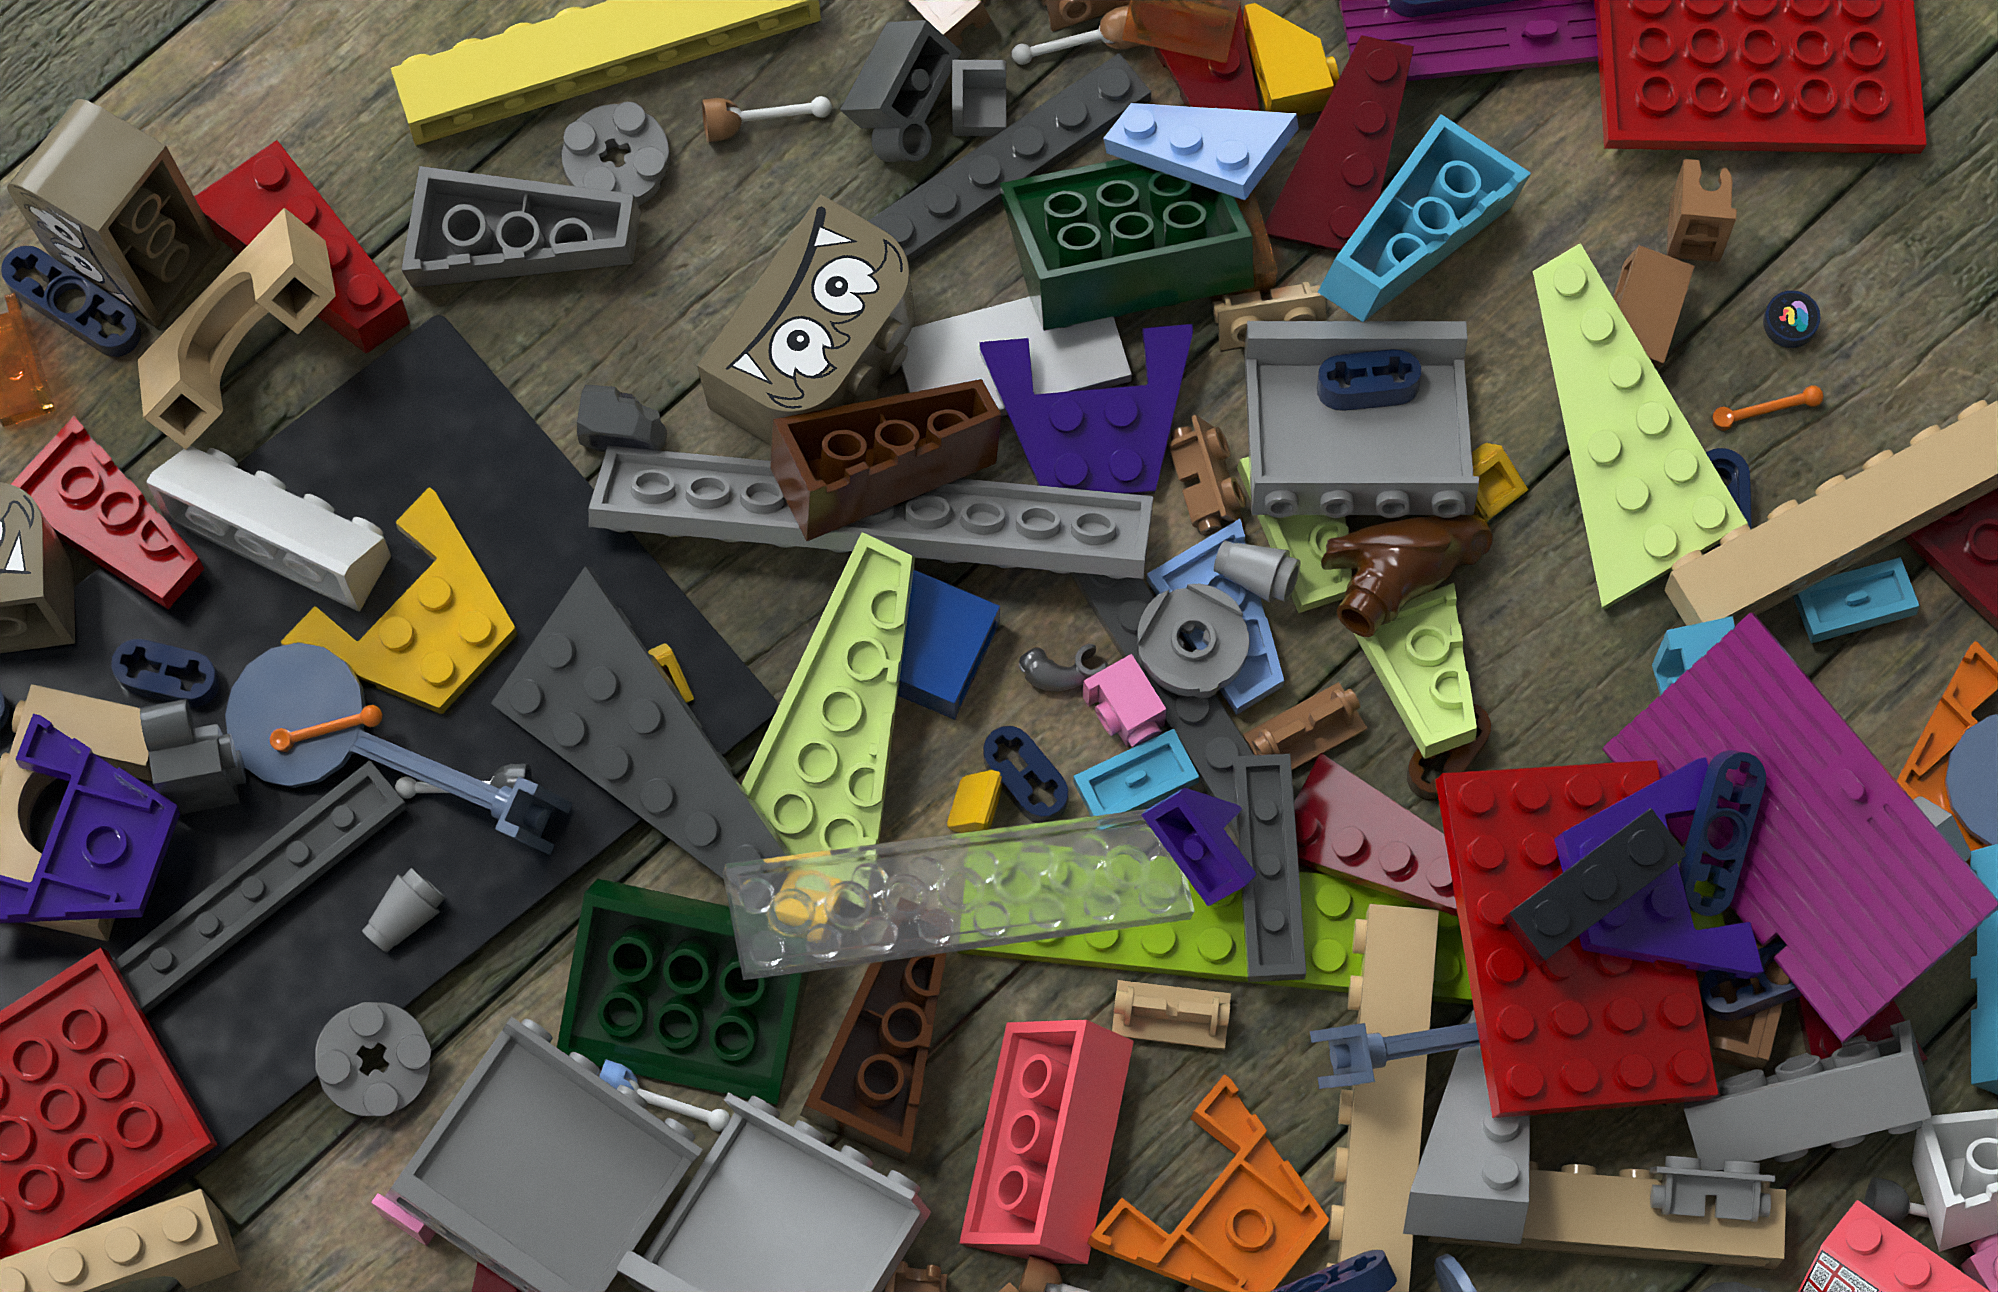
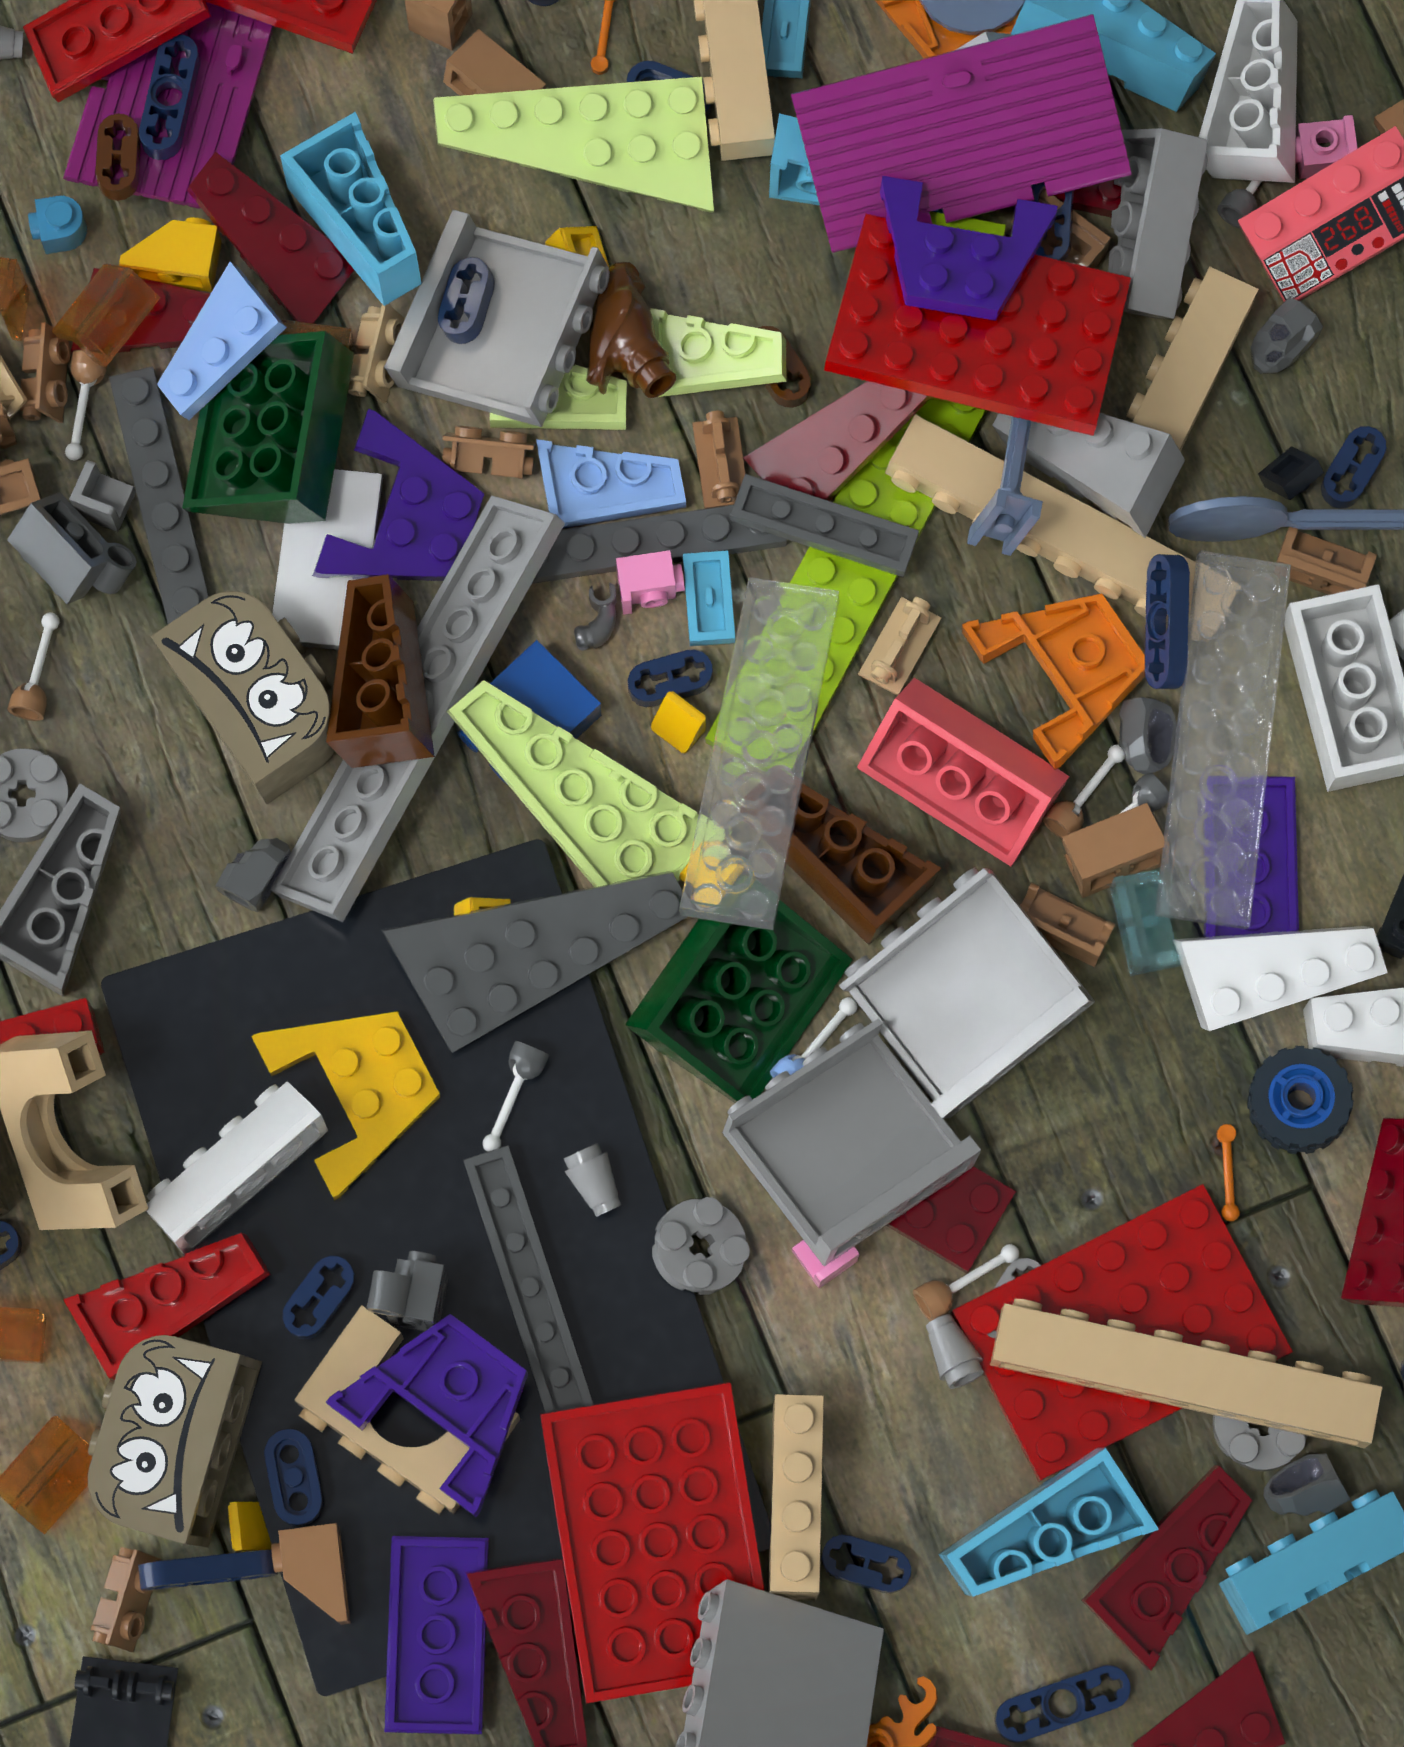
camera: 70 degrees left, 5 degrees up
sand blue piece [225,642,573,855] -> none
orange hinge [270,705,383,752] -> none
light grey plate [1137,584,1250,699] -> none
dark purple slope [1141,788,1257,906] -> none
light grey cone [1214,540,1301,603] -> none
black arch [1502,808,1687,966] -> none
light grey hinge [1650,1156,1775,1222] -> none
dark blue beam [1679,750,1766,916] -> none

